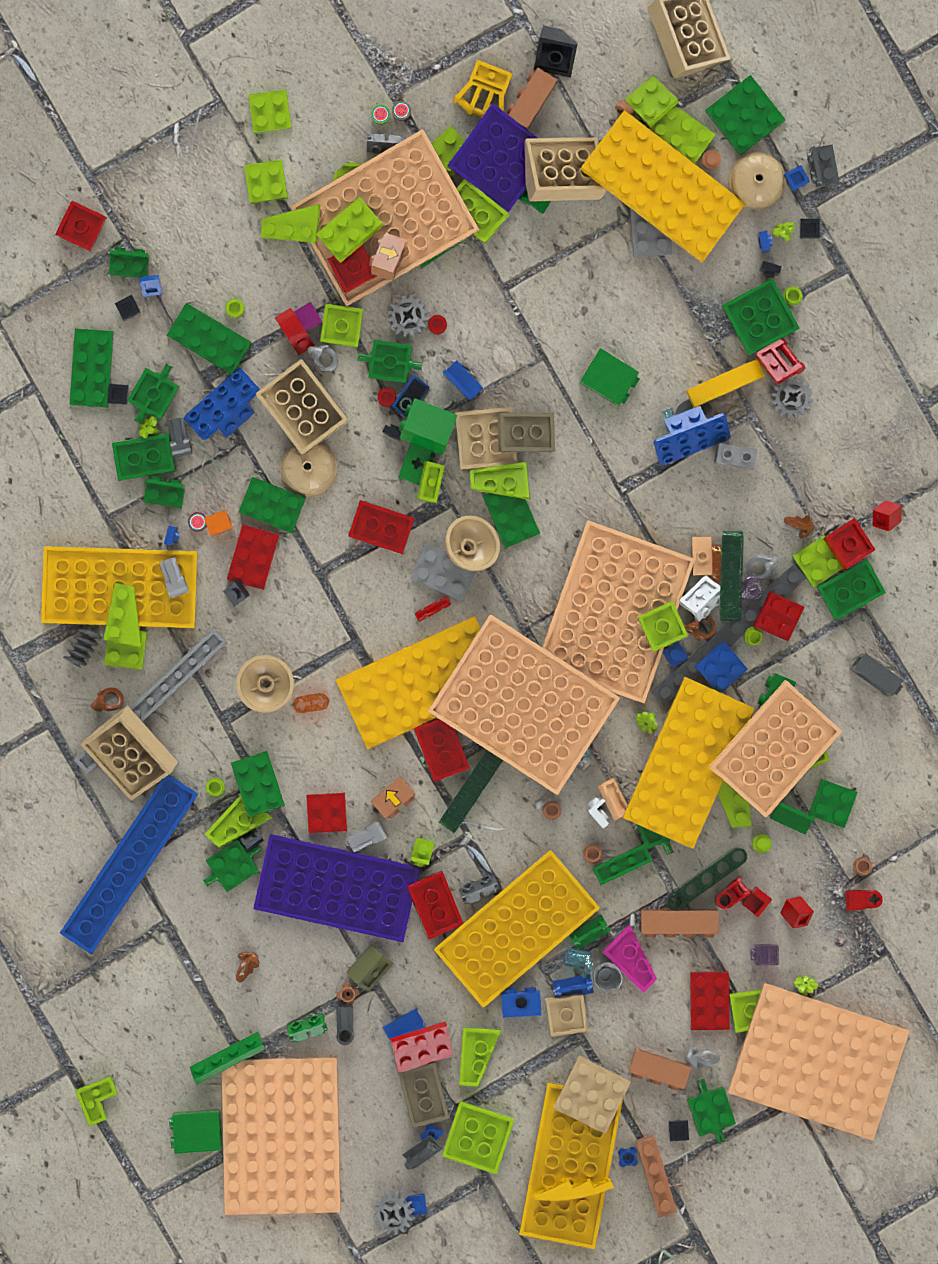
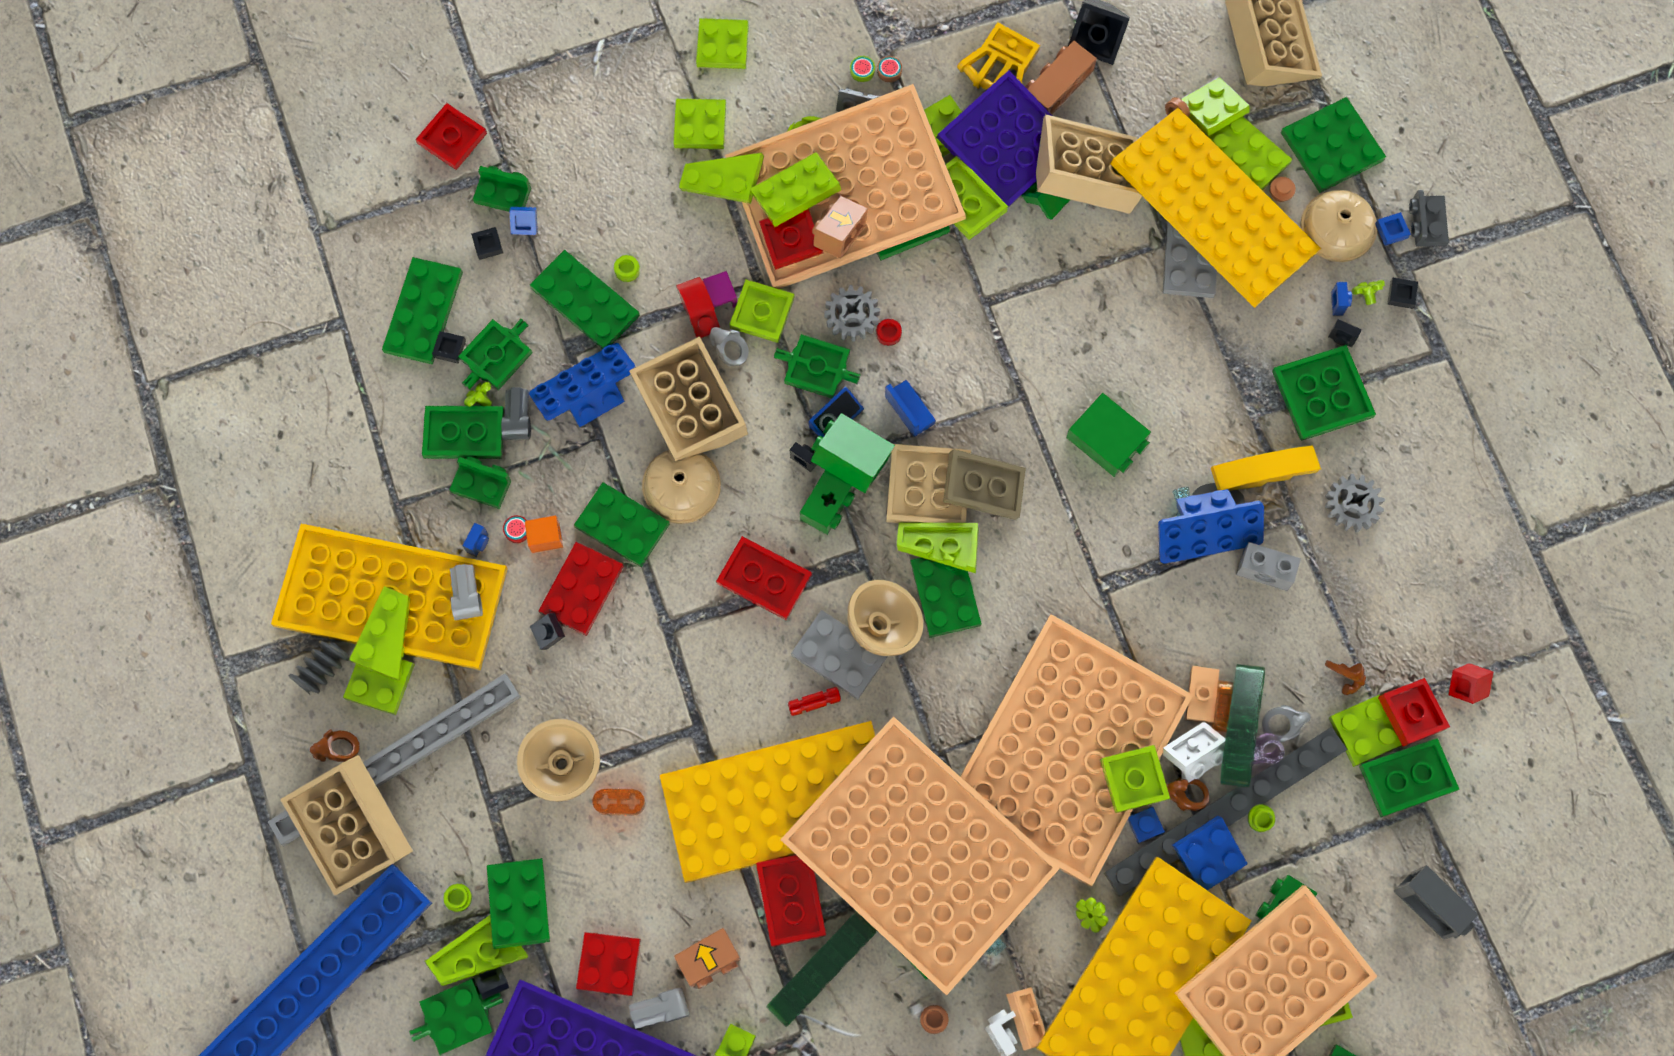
camera: 10 degrees right, 15 degrees down
red tile [377,388,397,407] -> none
lime panel [416,461,445,503] -> none
red plate [753,591,805,641] -> none
plate [756,338,806,385] -> none
lime plate [783,286,802,306] -> none

